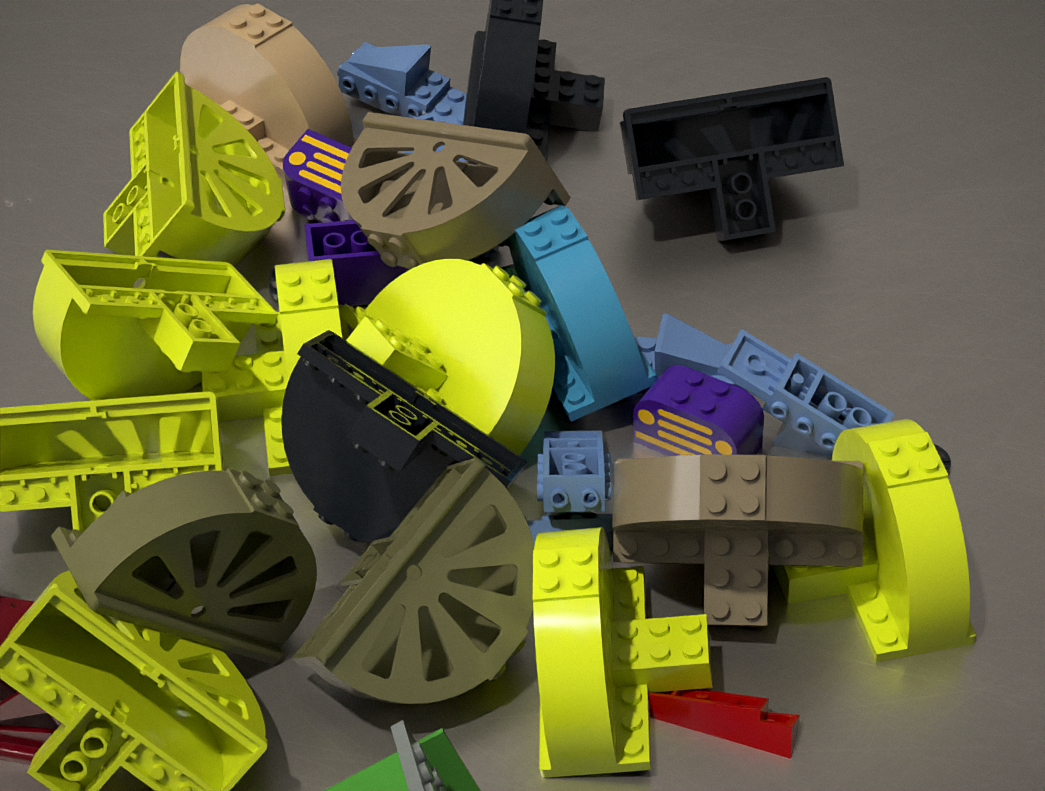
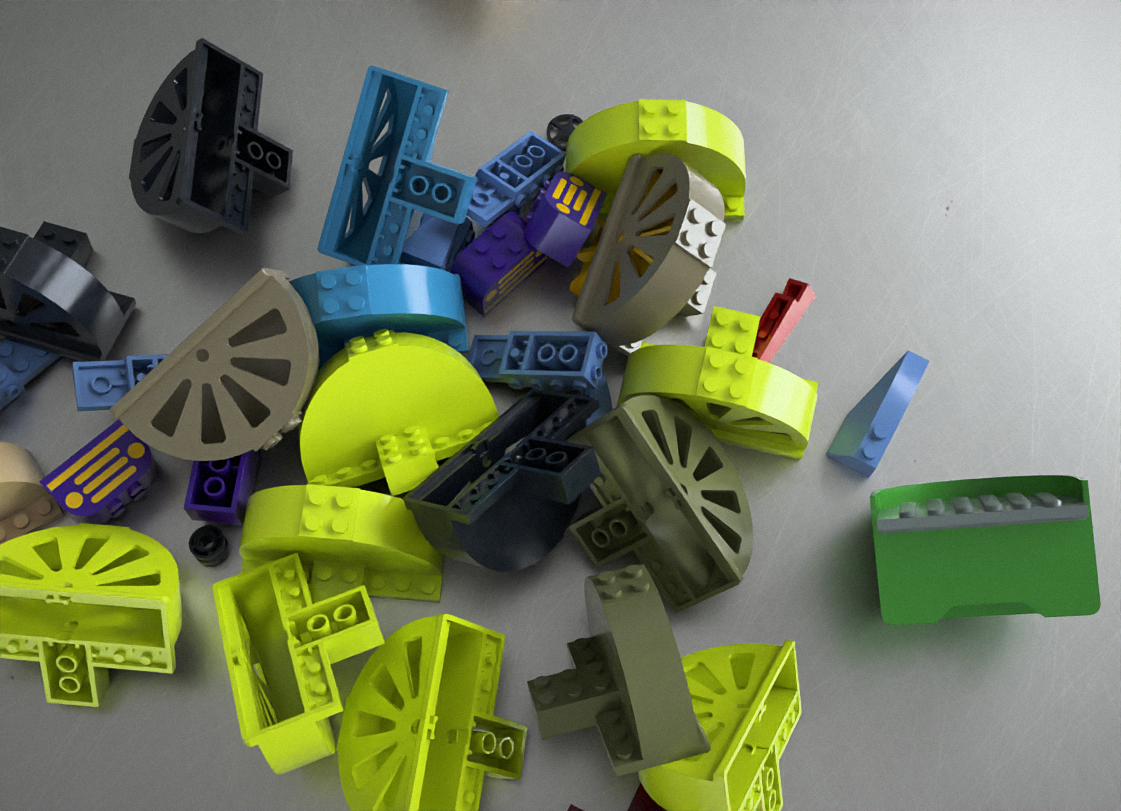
camera: 80 degrees left, 25 degrees up
none -> dark azure piece [317,66,478,266]
none -> dark purple brick [524,172,607,268]

